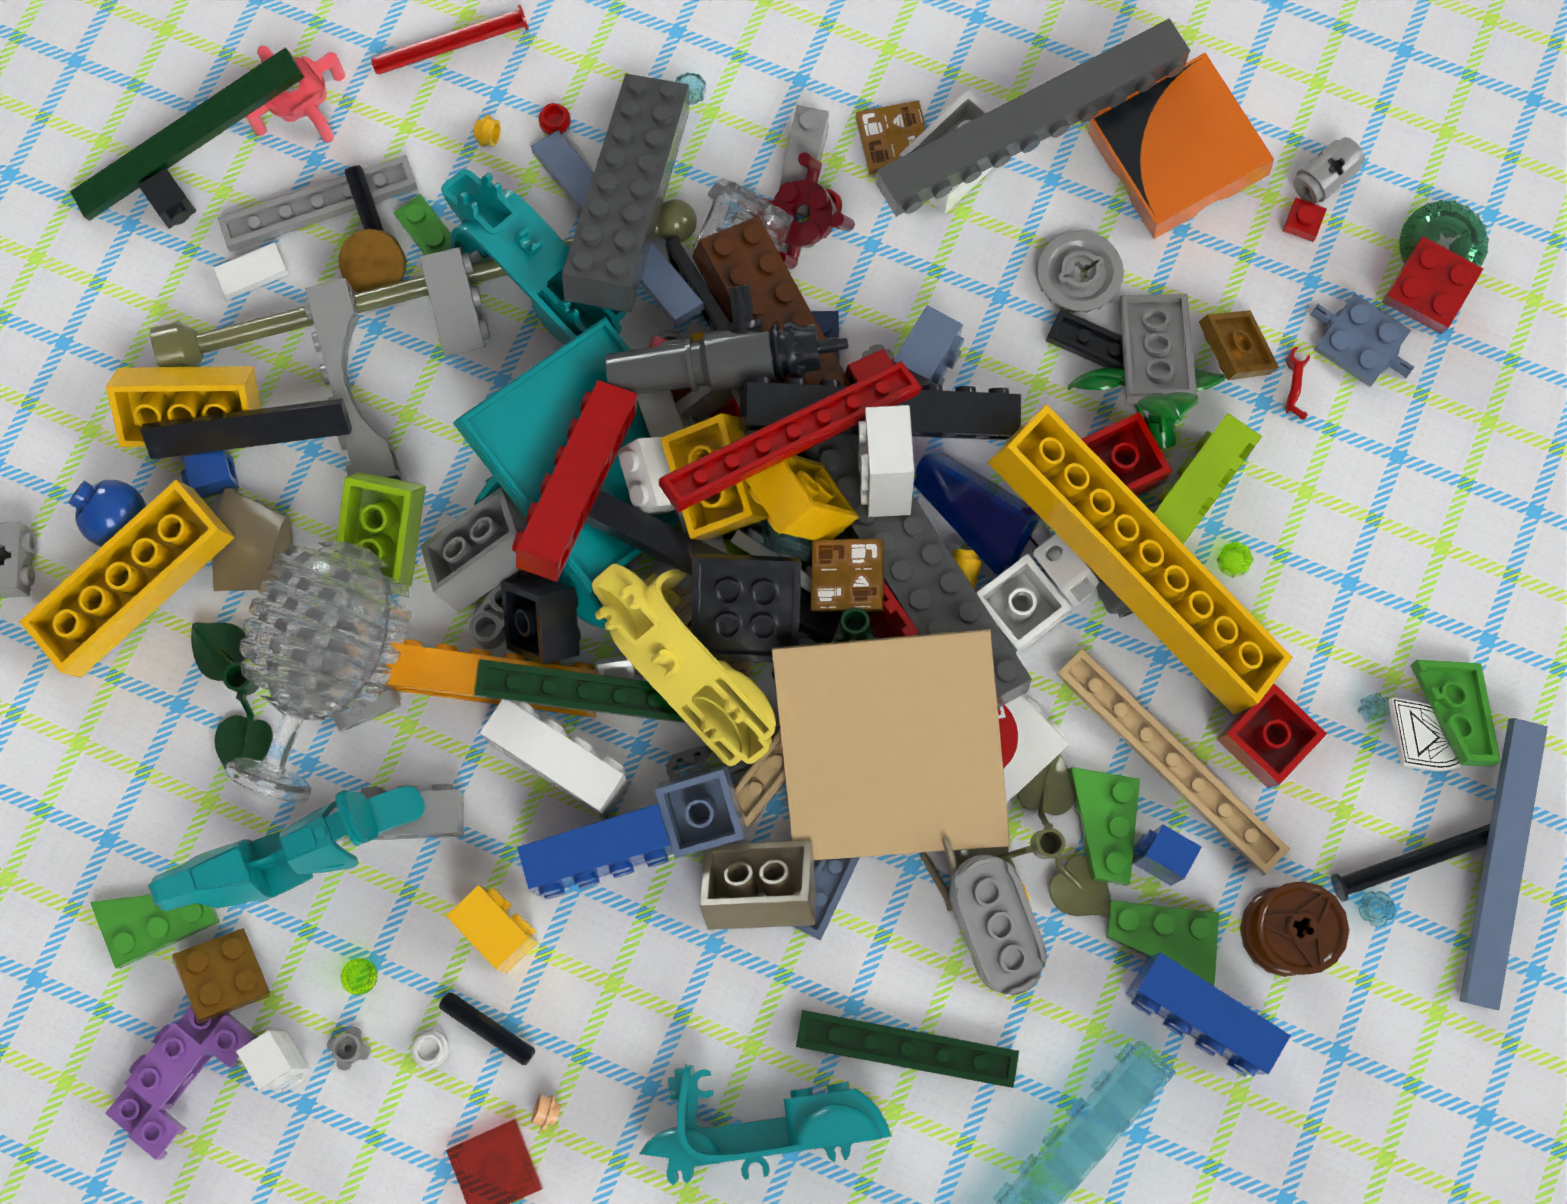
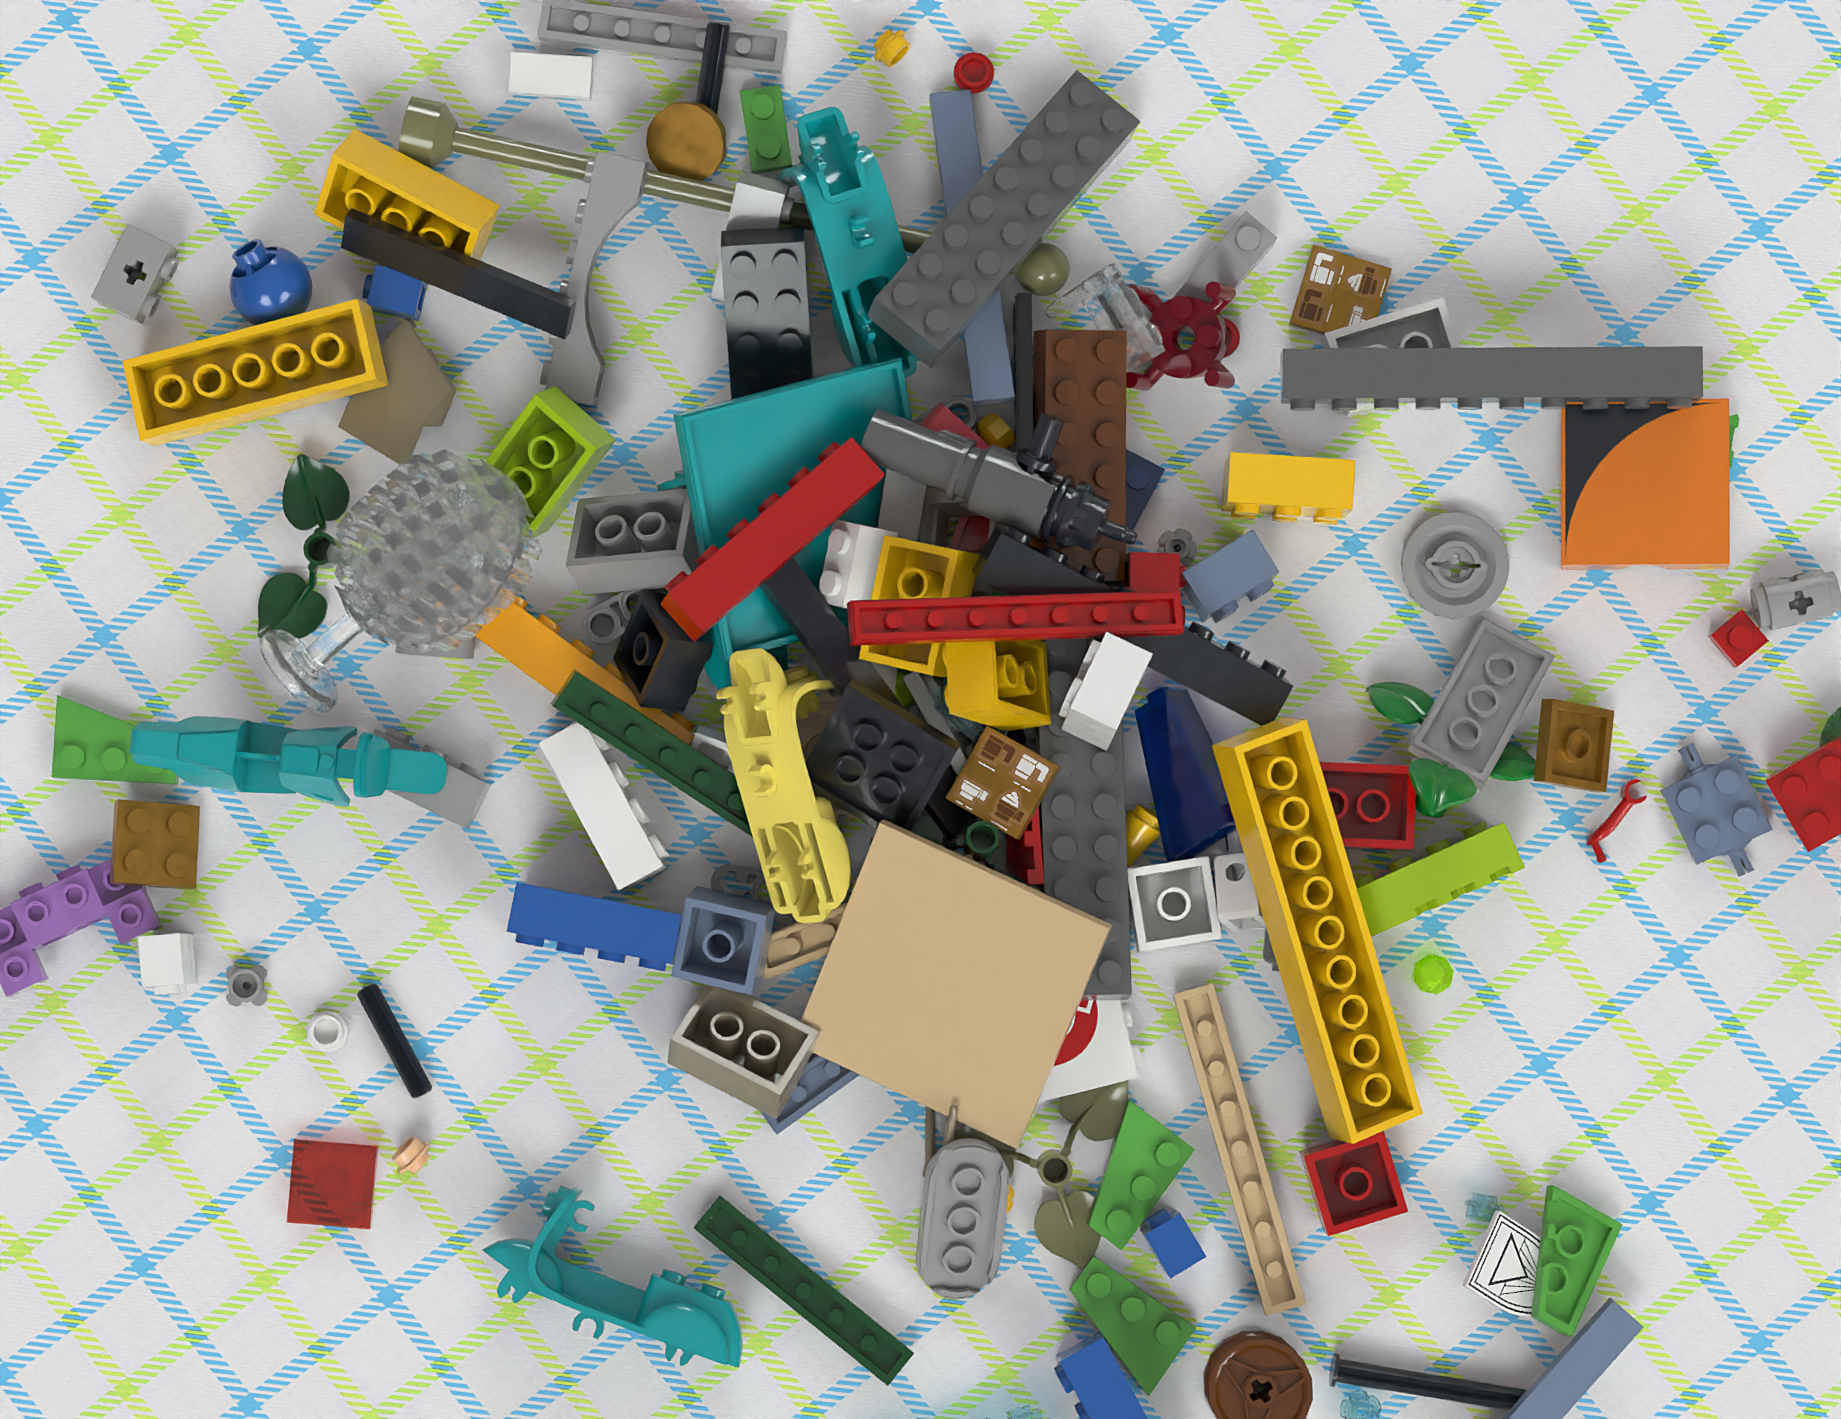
camera: 25 degrees right, 10 degrees up
clear neon green plate [340,958,378,995] -> none
yellow brick [446,885,538,973] -> none
clear light blue tile [675,72,706,105] -> none
black tile [1046,309,1124,370] -> none
none -> black brick [720,226,814,399]
none -> yellow brick [1222,452,1355,525]

